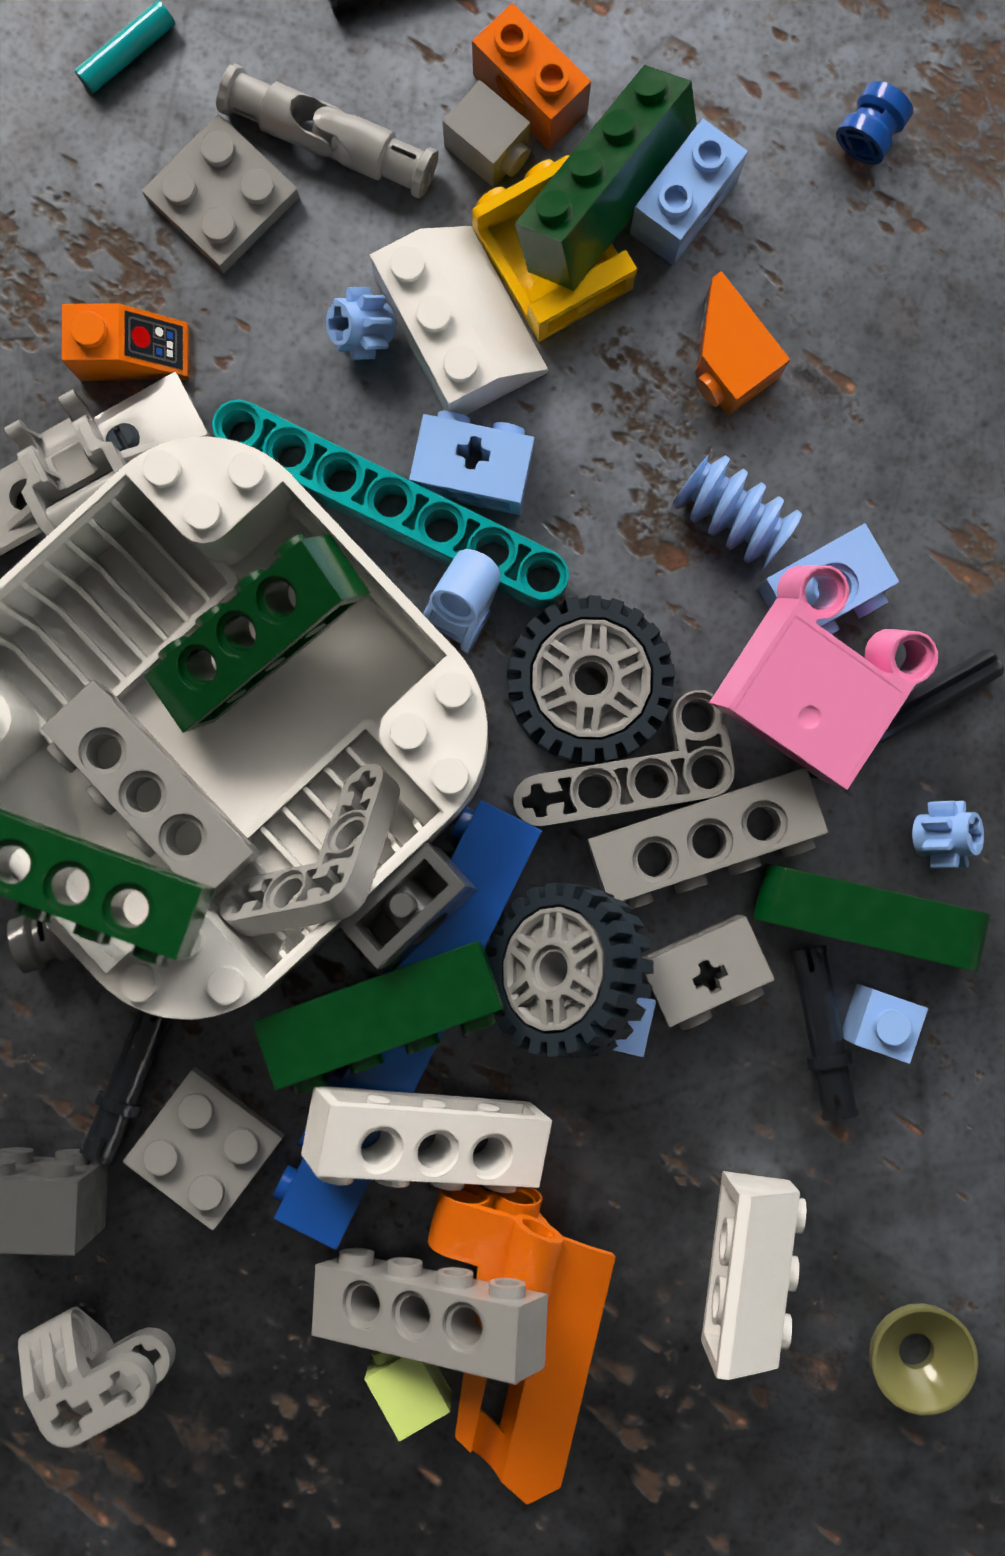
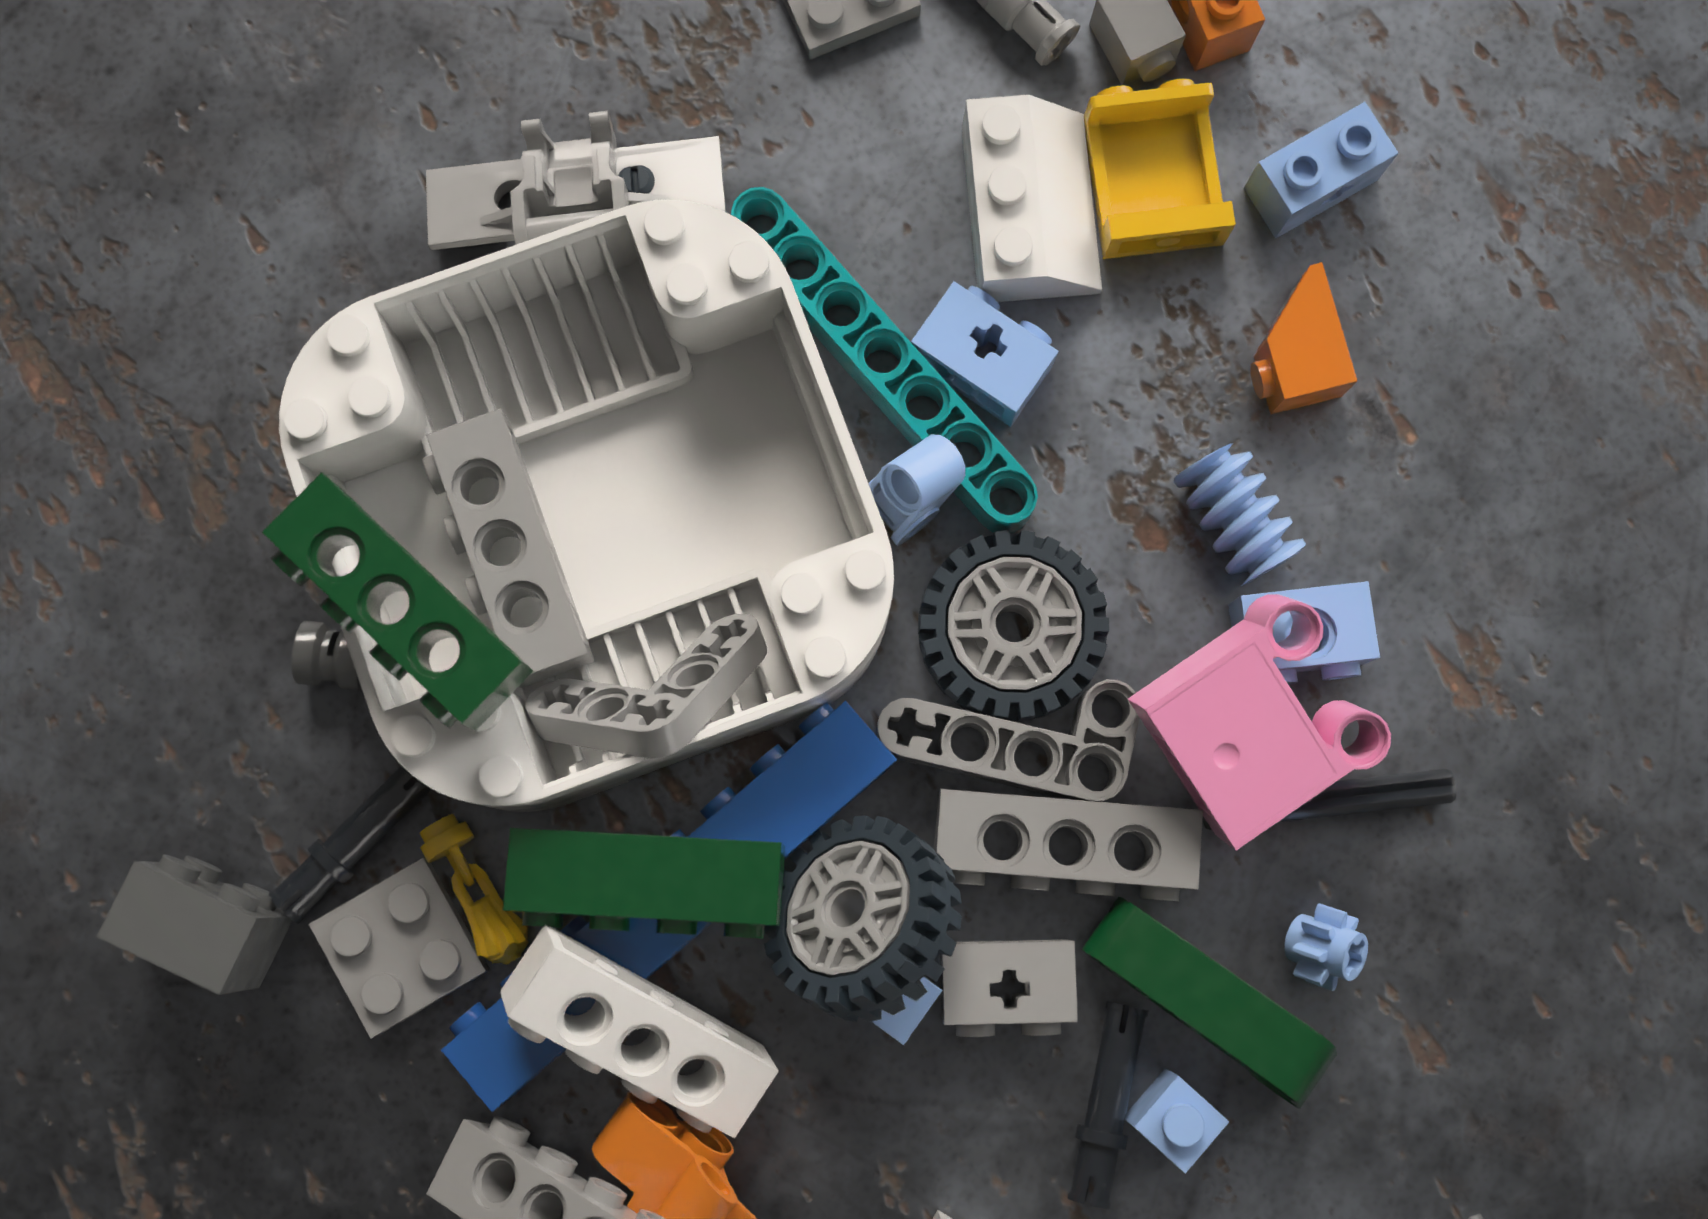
camera: 20 degrees right, 5 degrees down
light grey piece [18,1307,176,1448] -> none
orange slope [62,303,190,381] -> none
dark green brick [144,534,370,733] -> none
light blue gear [326,287,396,360] -> none
dark grey brick [338,841,478,970] -> none
dark green brick [515,65,697,291] -> none
blue wheel [836,81,914,165] -> none
none -> yellow piece [419,814,529,964]

